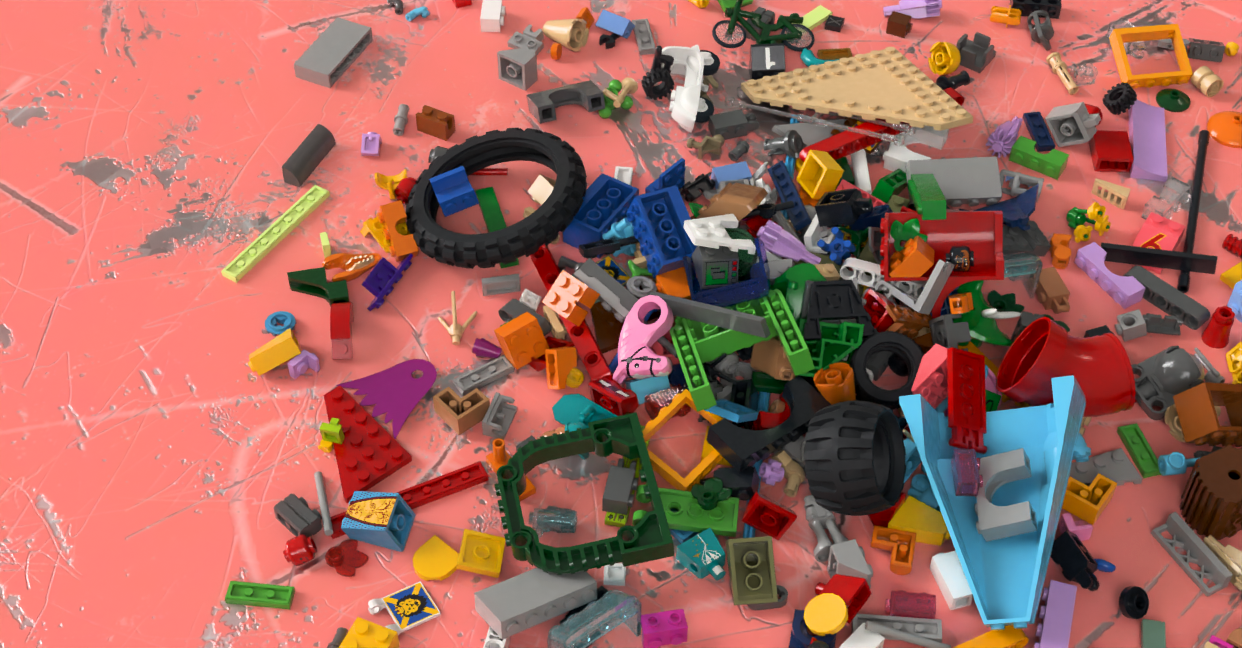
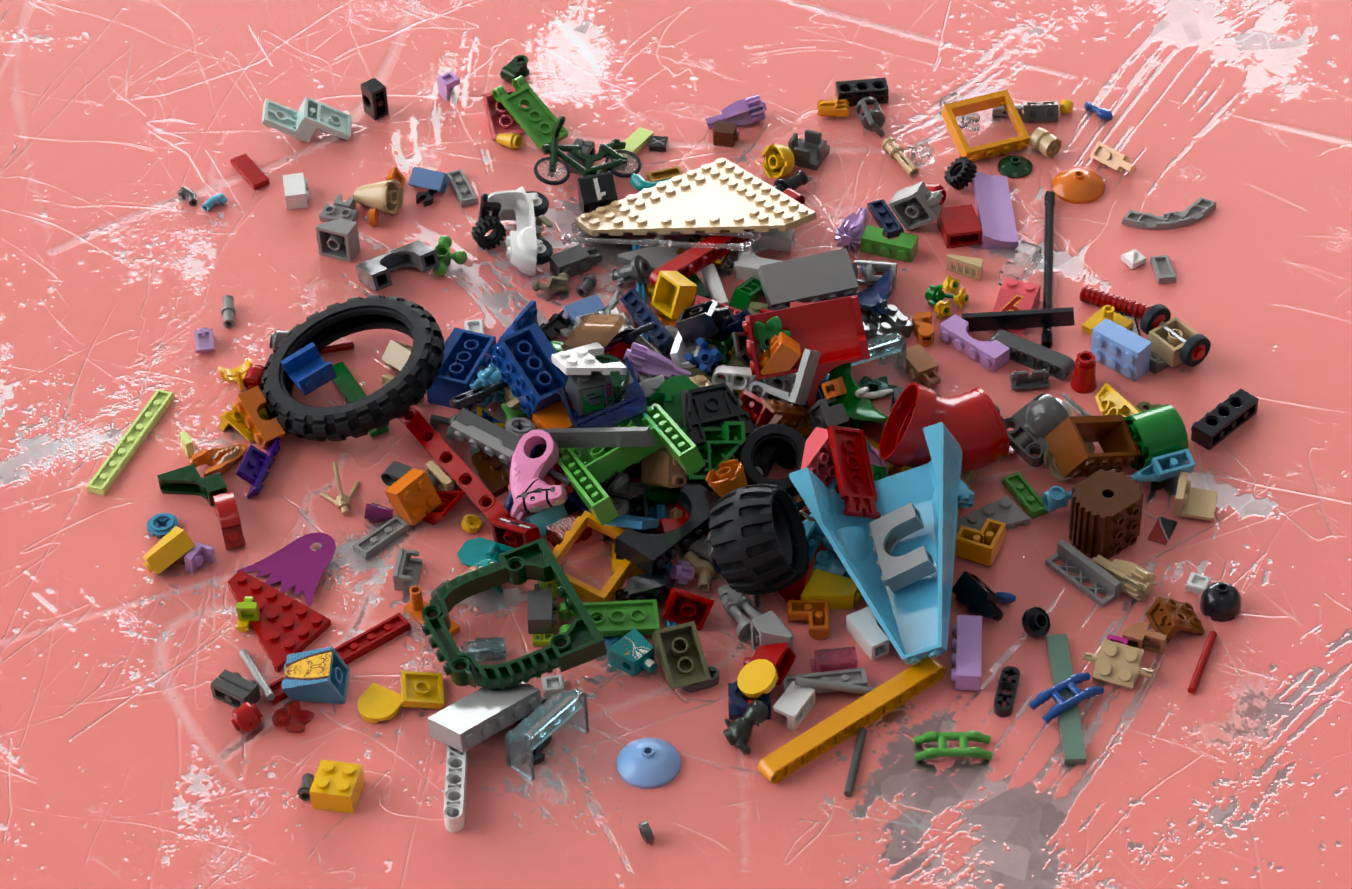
camera: 10 degrees left, 5 degrees down
bright green tile [225,581,295,609] -> none
dark grey brick [282,124,336,187] -> none
light grey brick [294,17,373,88] -> none
flag [368,581,441,635] -> none
dark orange brick [416,105,456,141] -> none
medium nougat brick [433,387,490,435] -> none
light grey tile [481,274,520,296] -> none
white tile [519,288,542,311] -> none
piece [542,270,600,326] -> none
orange arch [545,347,577,390] -> none
tan piece [603,77,638,108] -> none
dark pink bracket [640,609,688,648] -> none
dark green plate [691,477,733,510] -> none
green brick [908,174,946,220] -> none
black head [946,246,974,271] -> none
clear pink brick [951,448,983,496] -> none
bright pink panel [1058,513,1093,541] -> none
light grey brick [1115,309,1147,342] -> none

